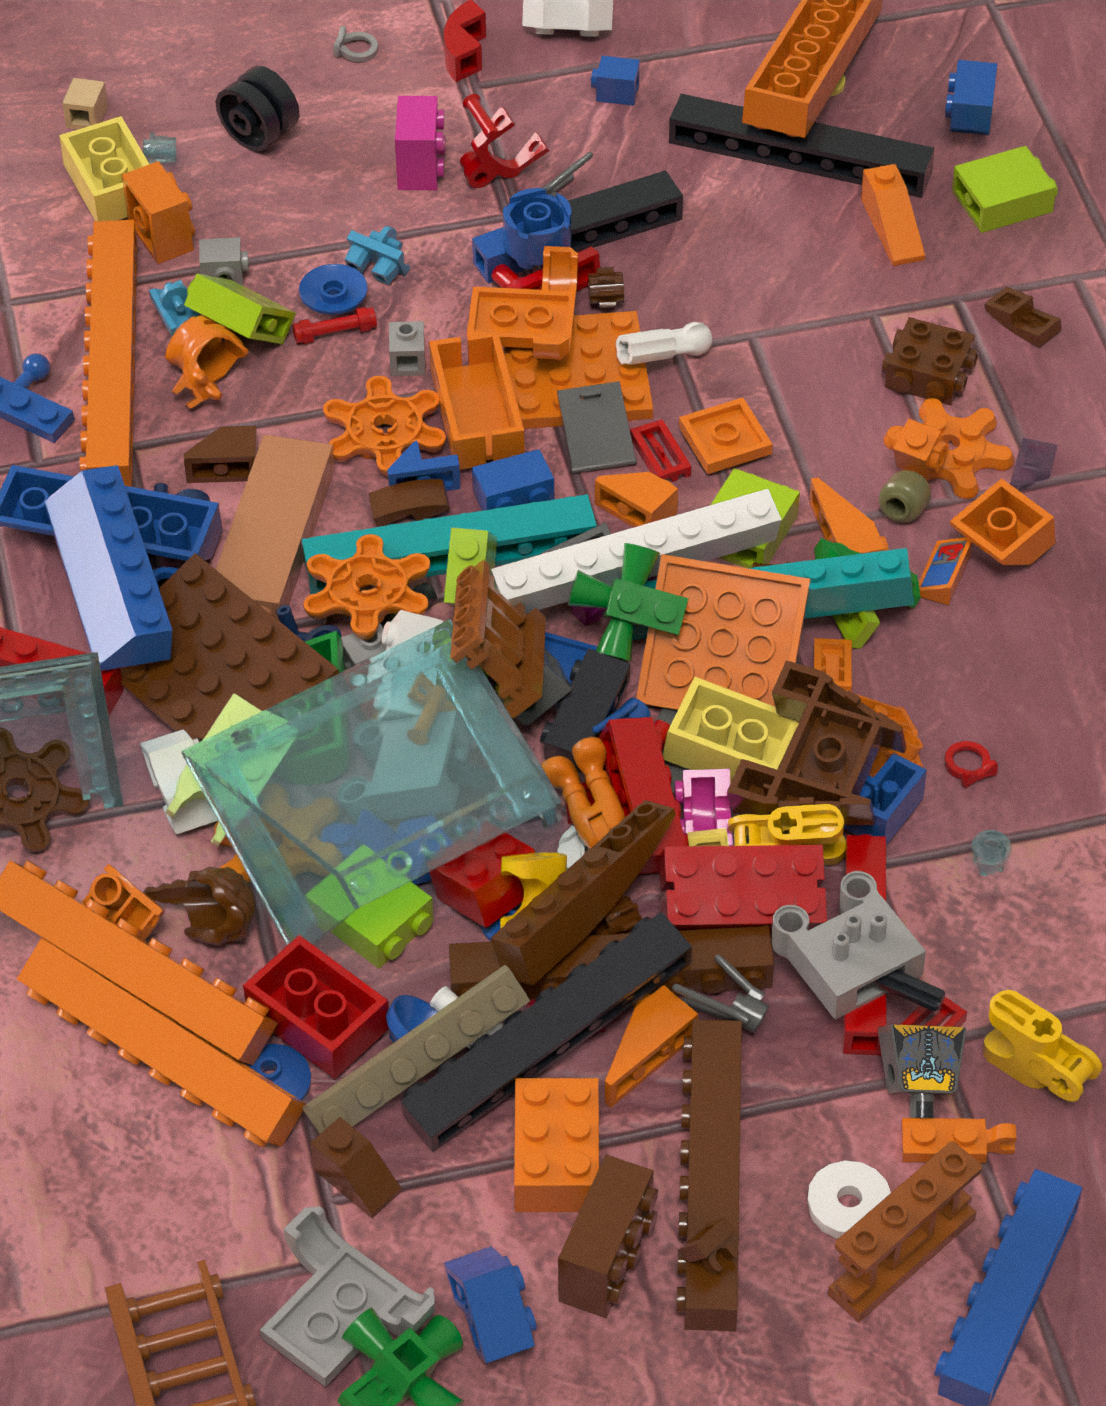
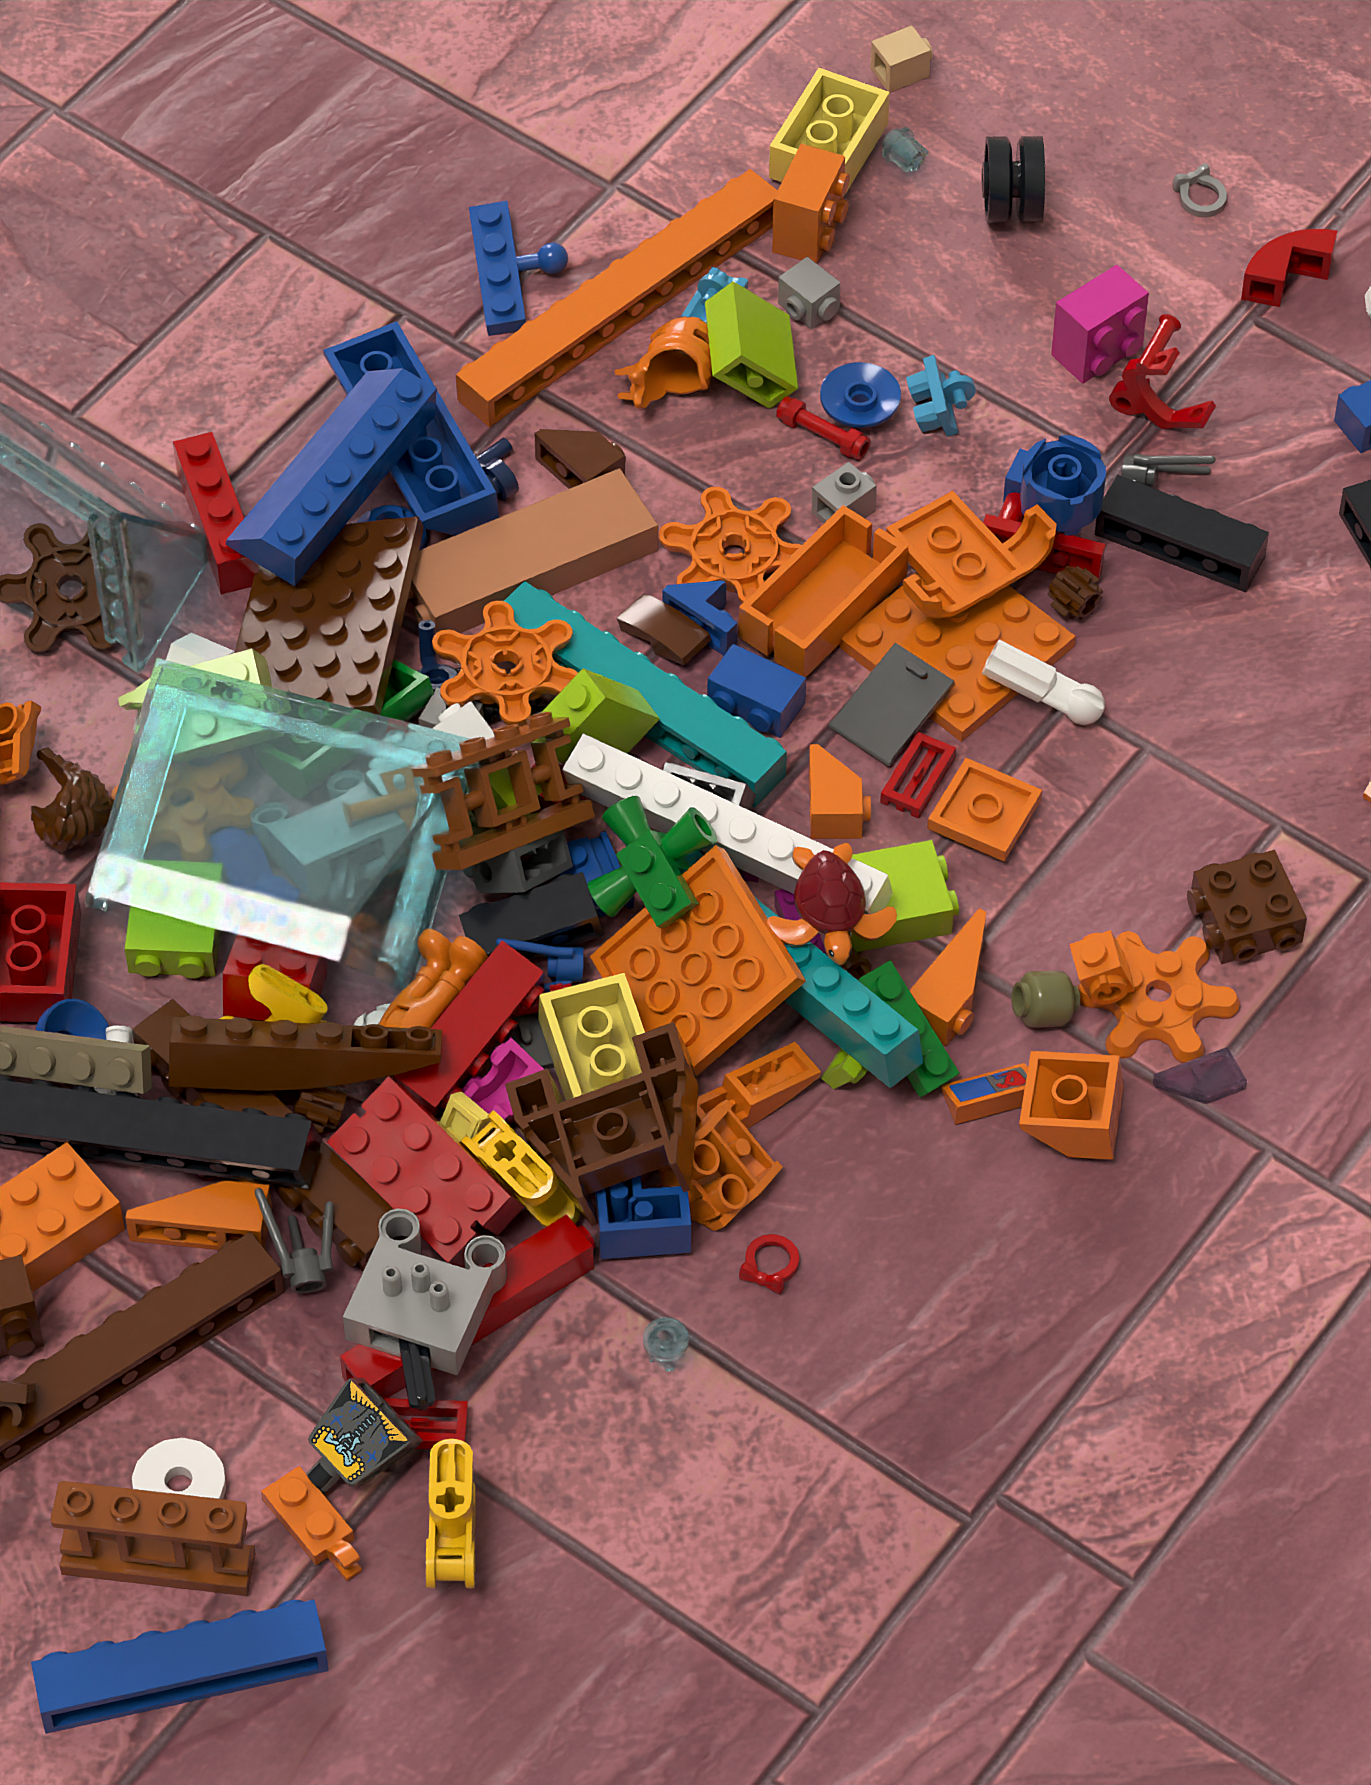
camera: 50 degrees right, 5 degrees up
none -> animal [767,843,897,966]

